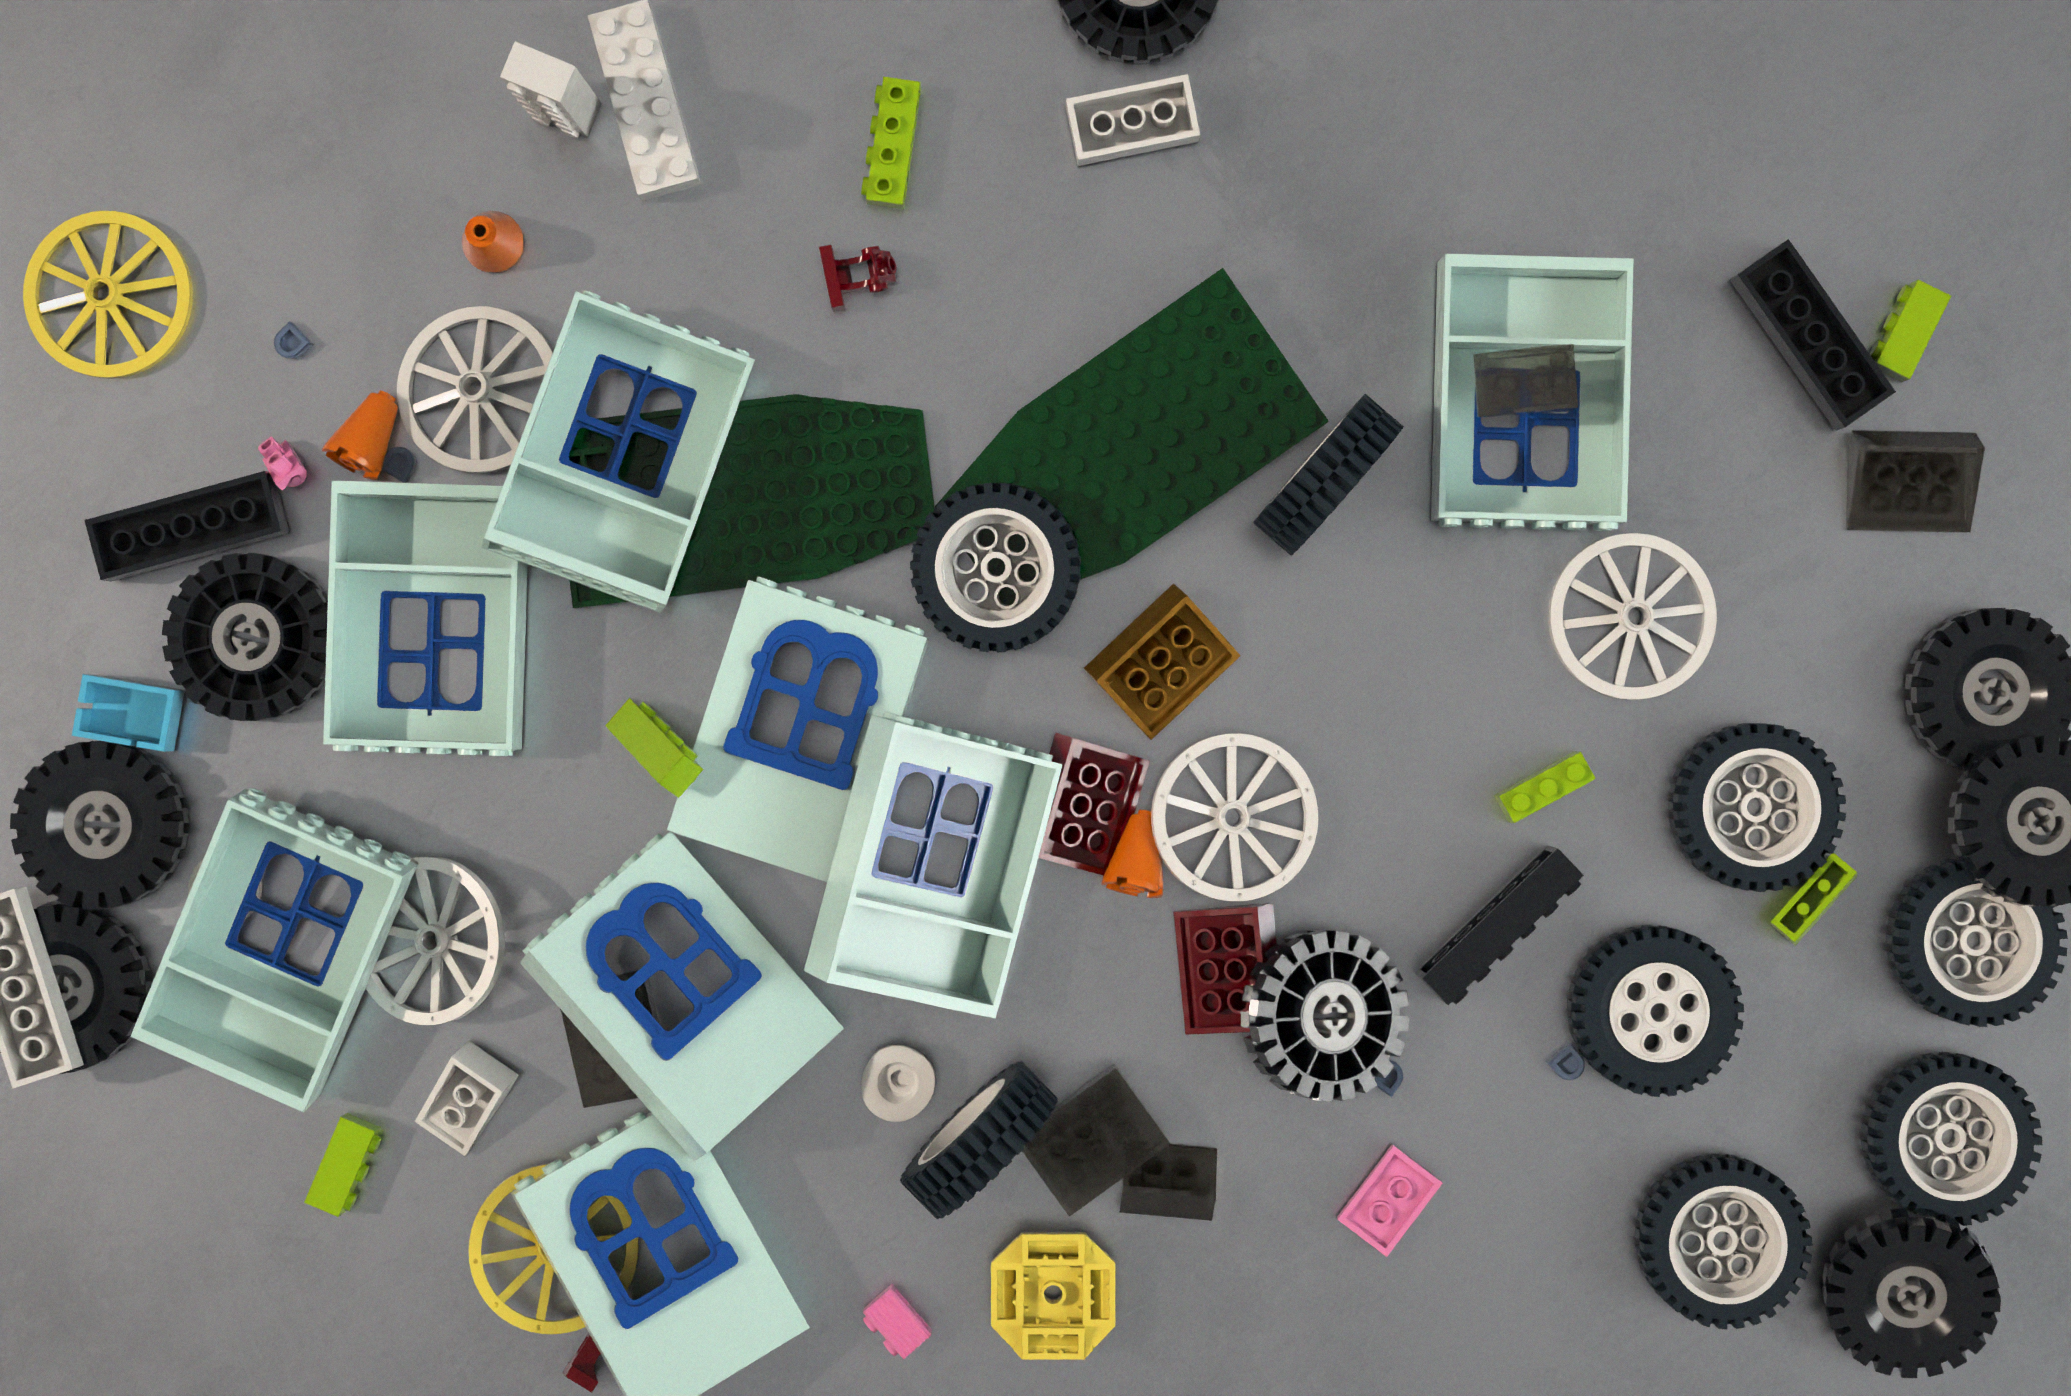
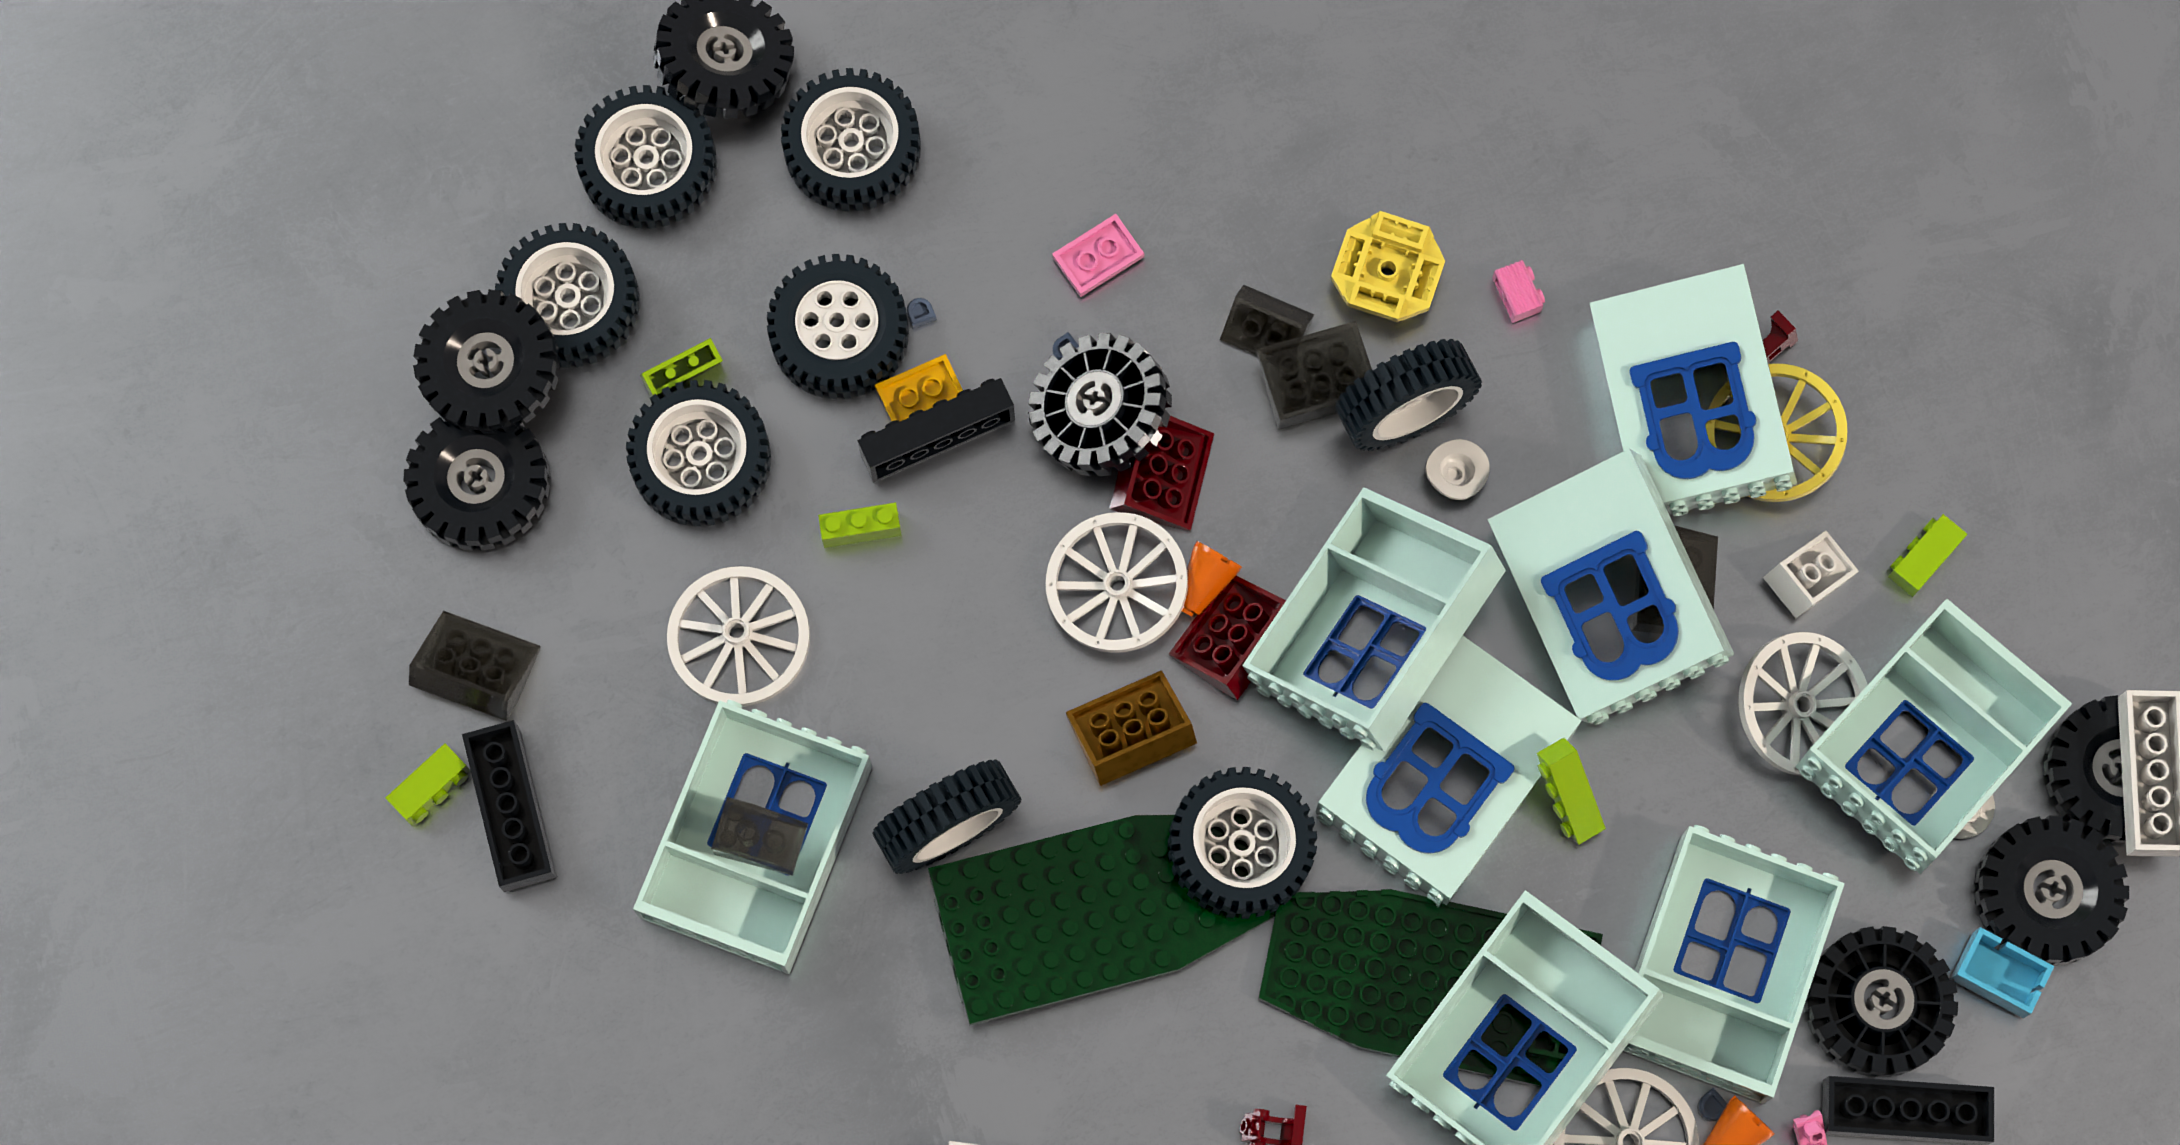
camera: 160 degrees left, 15 degrees down
none -> yellow plate [875,354,963,422]

